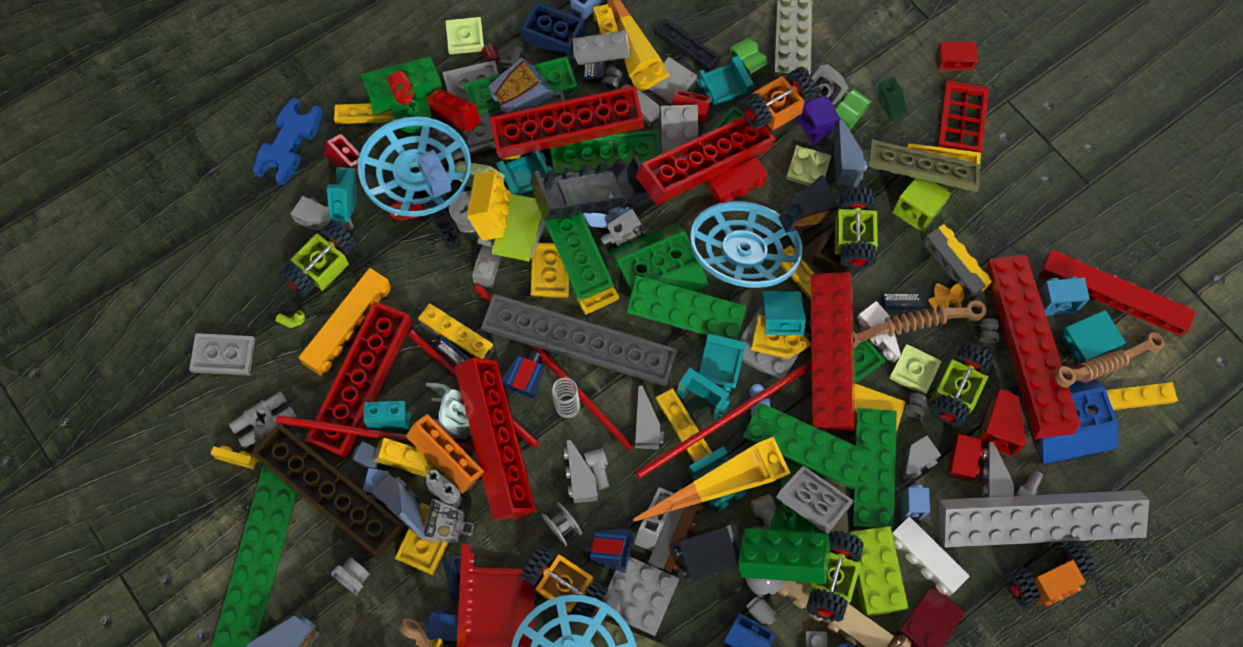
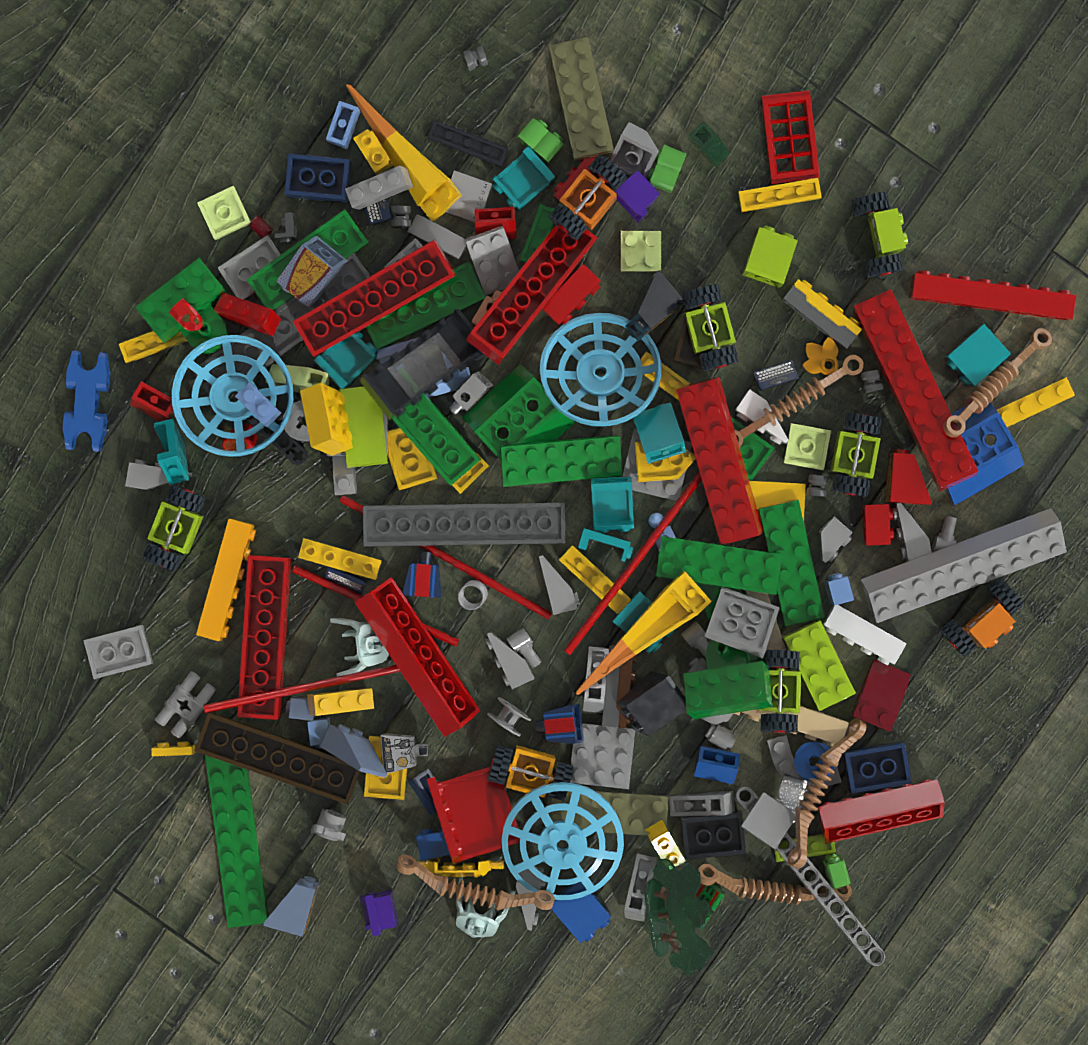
camera: 15 degrees left, 20 degrees up
lime arm [276,311,305,328] -> none
teal panel [364,401,411,434] -> none
orange brick [406,414,484,494] -> none
light grey pin [426,470,462,509] -> none
sand blue slope [833,120,867,187] -> none
olive plate [868,140,980,192] -> none
red brick [937,41,978,70] -> none
dark azure brick [1038,276,1089,316] -> none
none -> brick [851,192,908,278]

